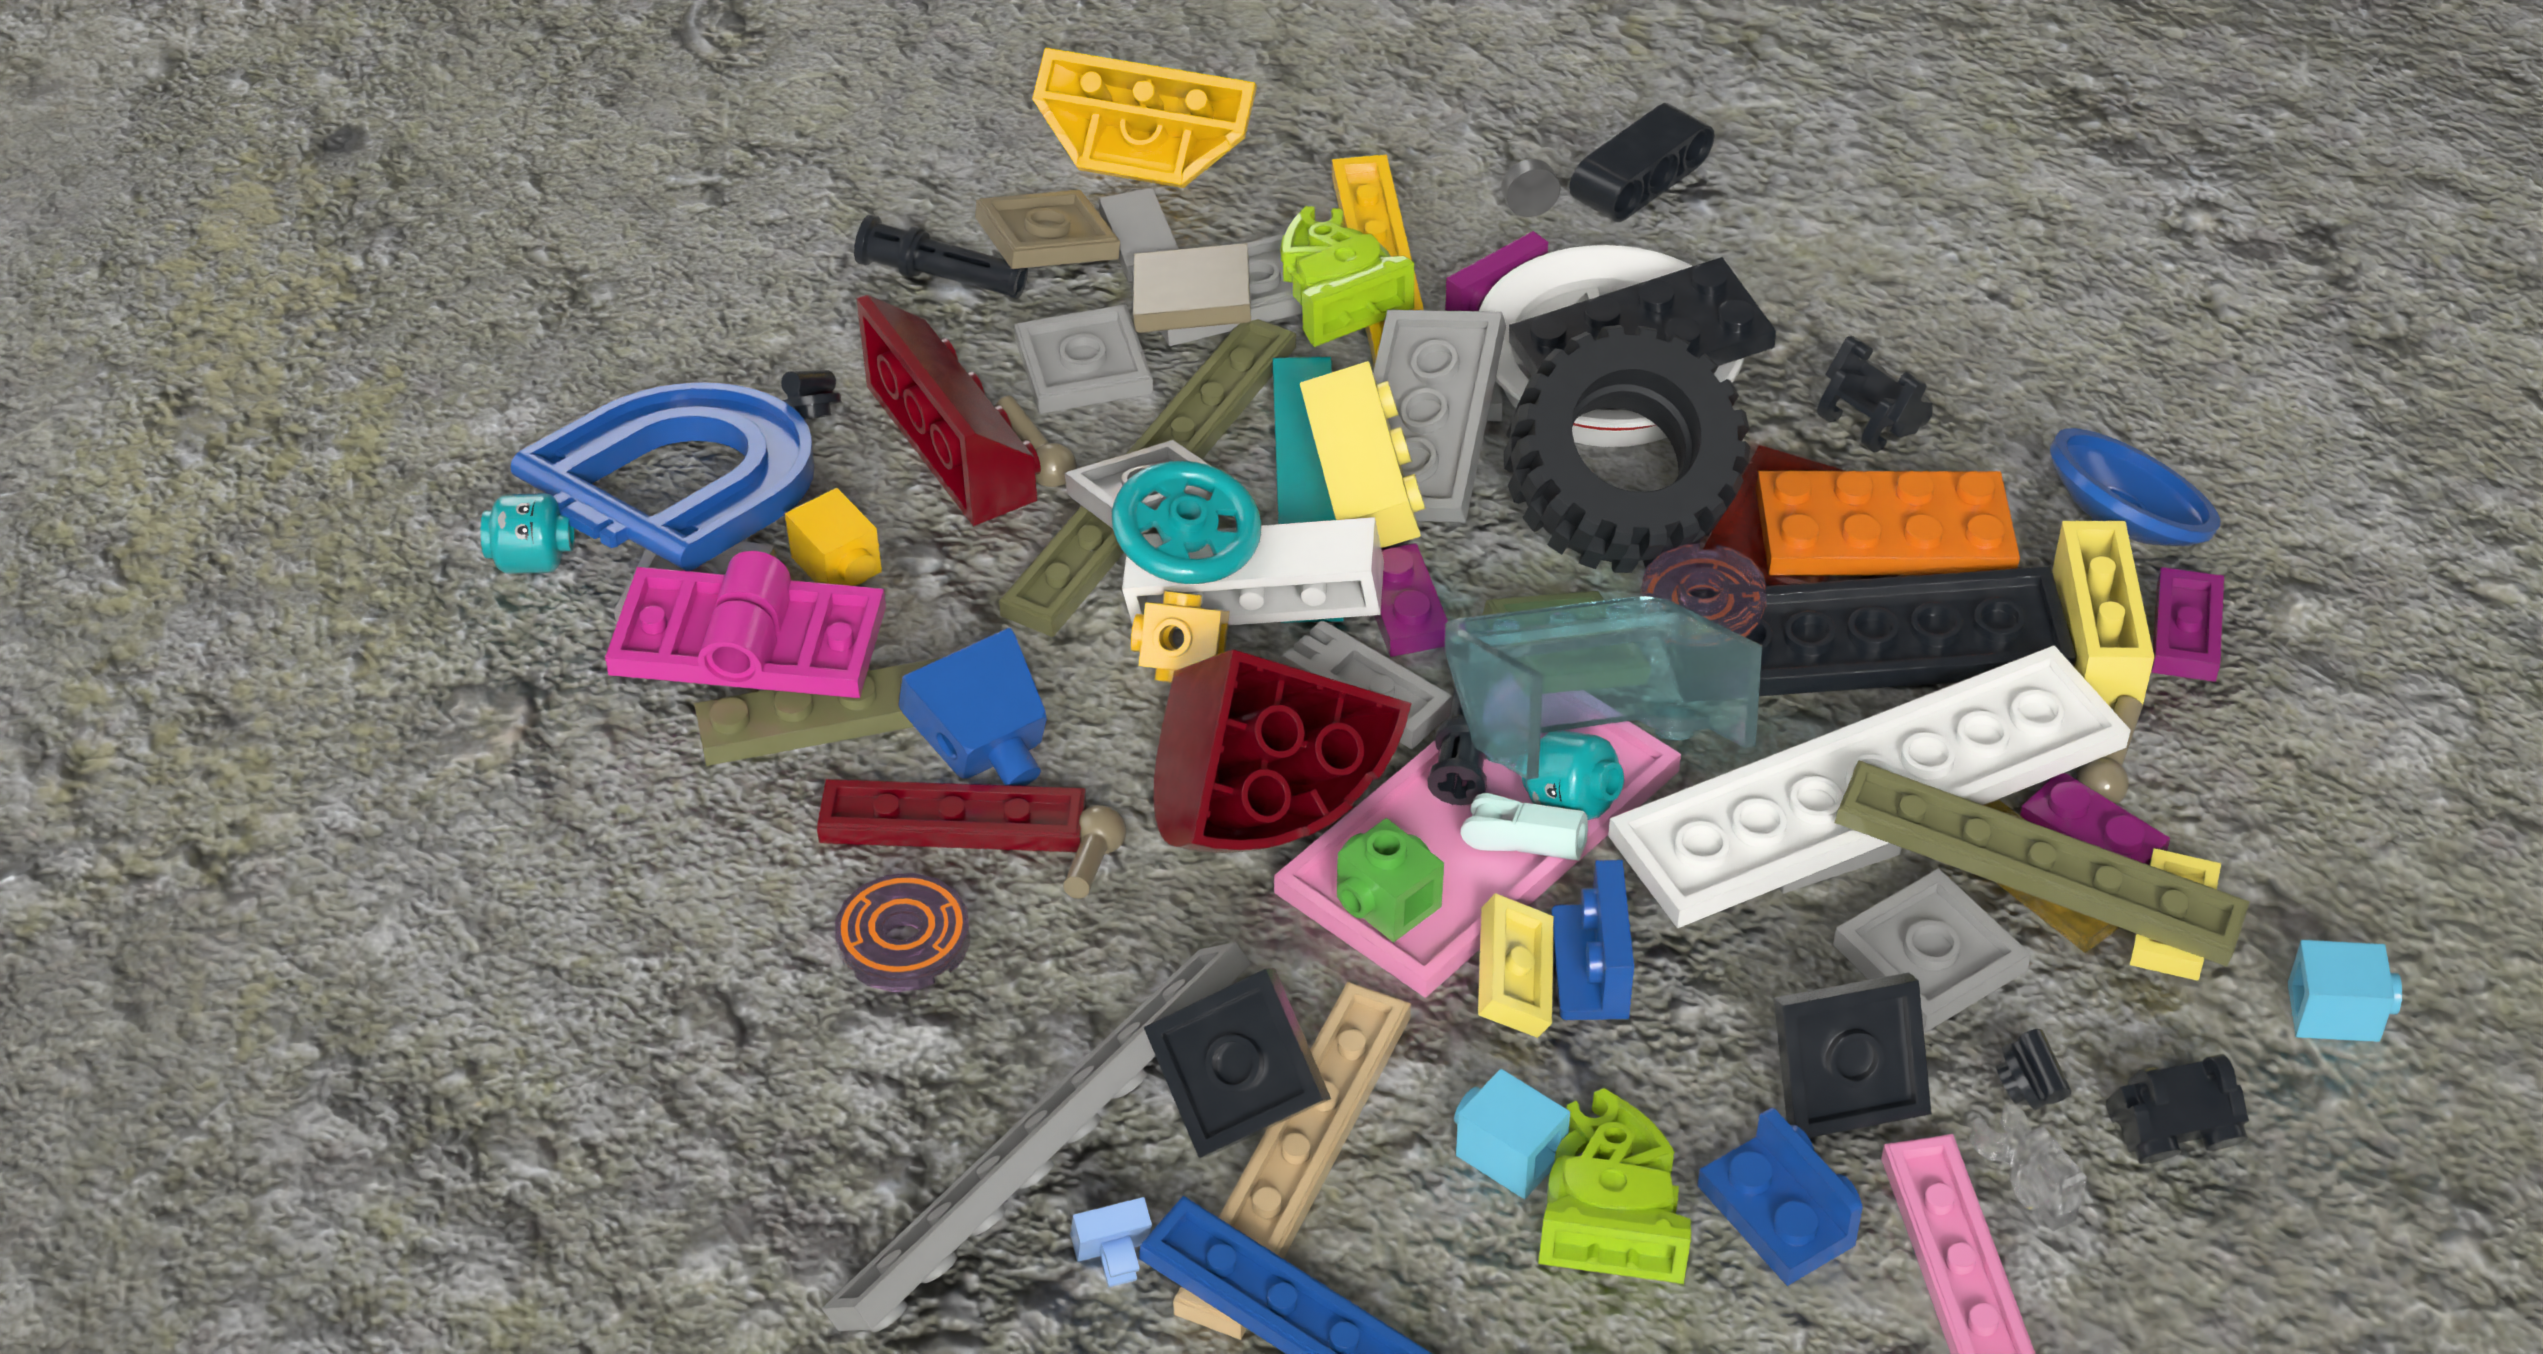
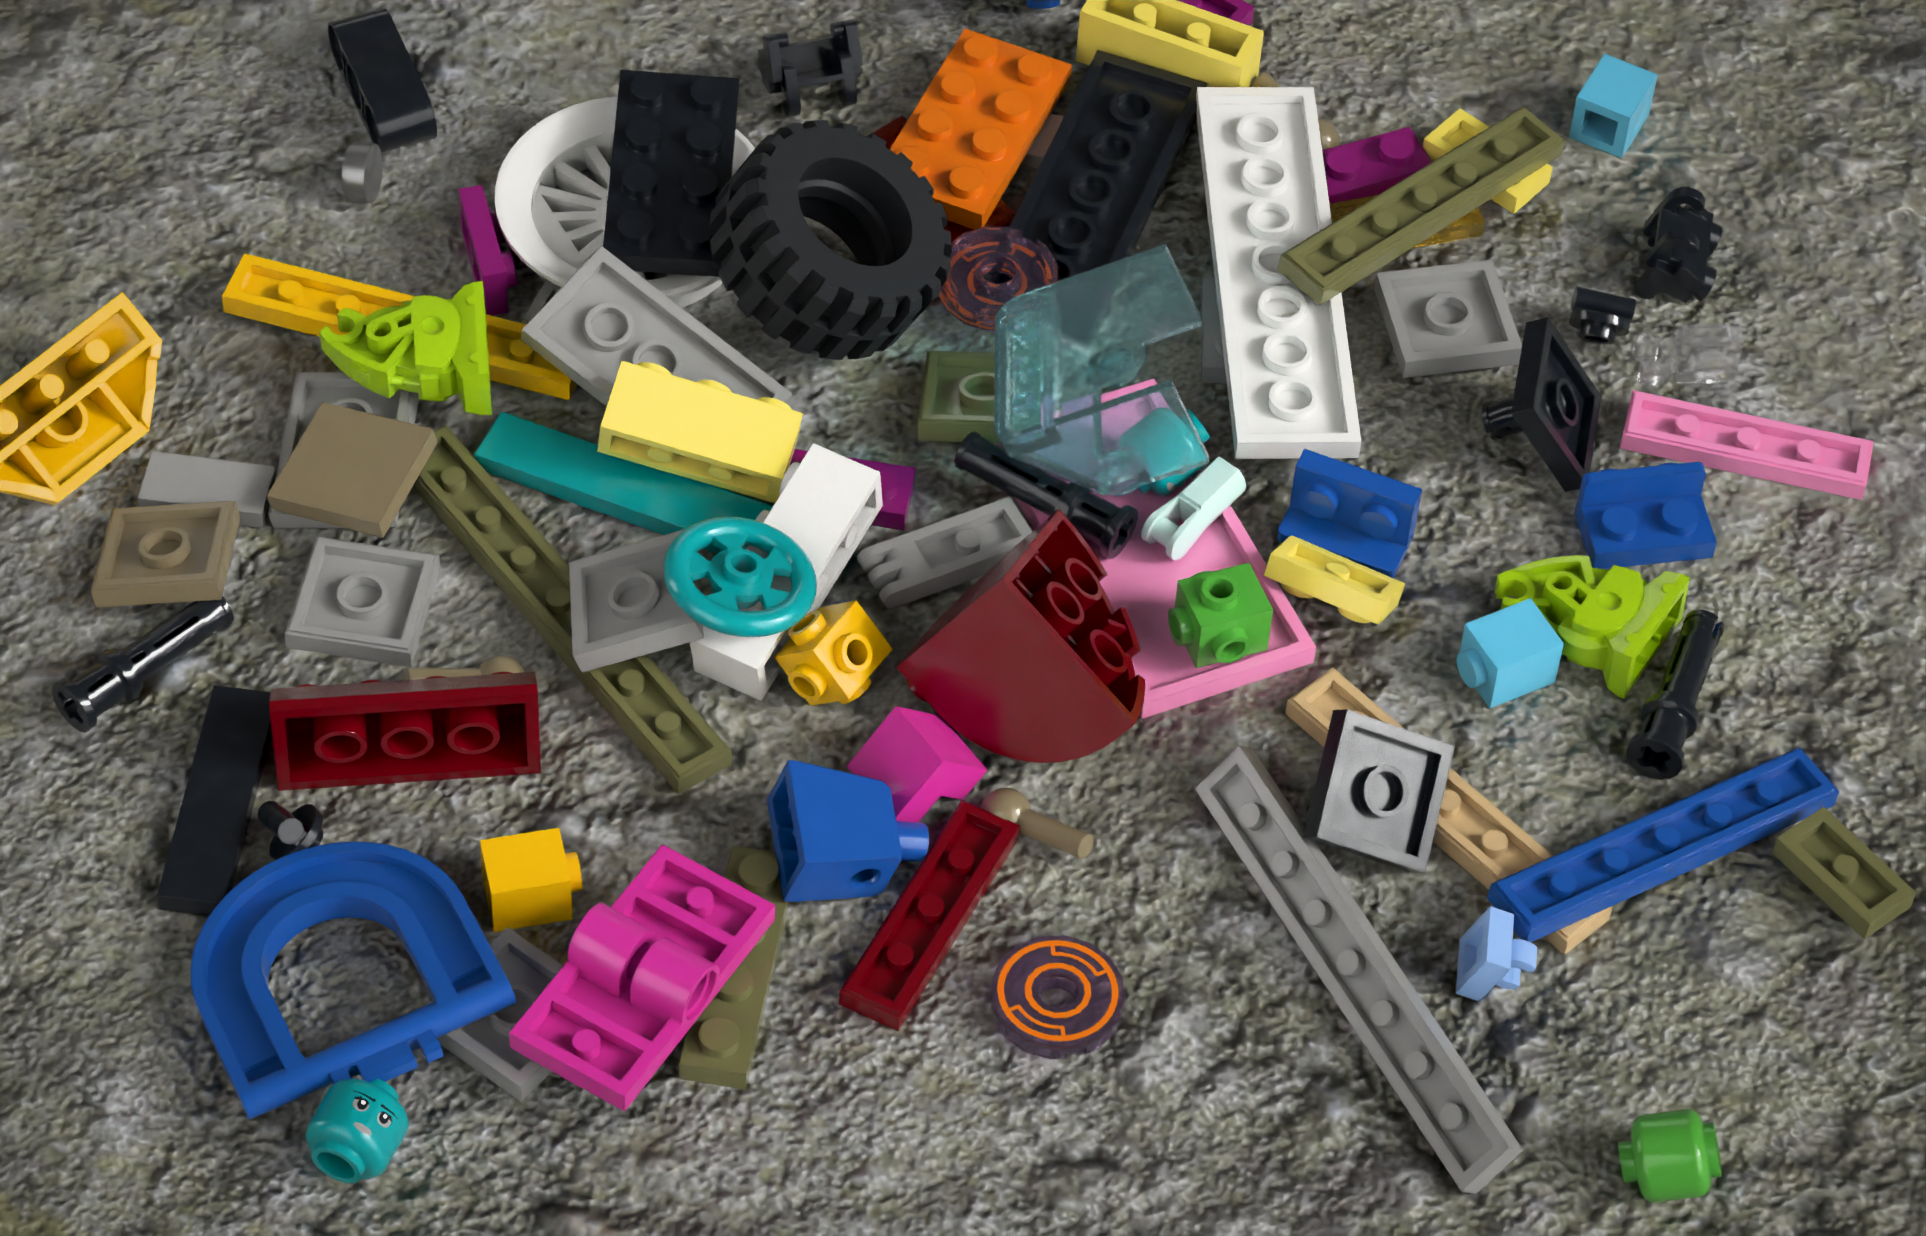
camera: 70 degrees left, 5 degrees up
none -> black tile [157,685,272,915]
none -> dark pink piece [847,706,988,822]
none -> black pin [1626,610,1724,780]

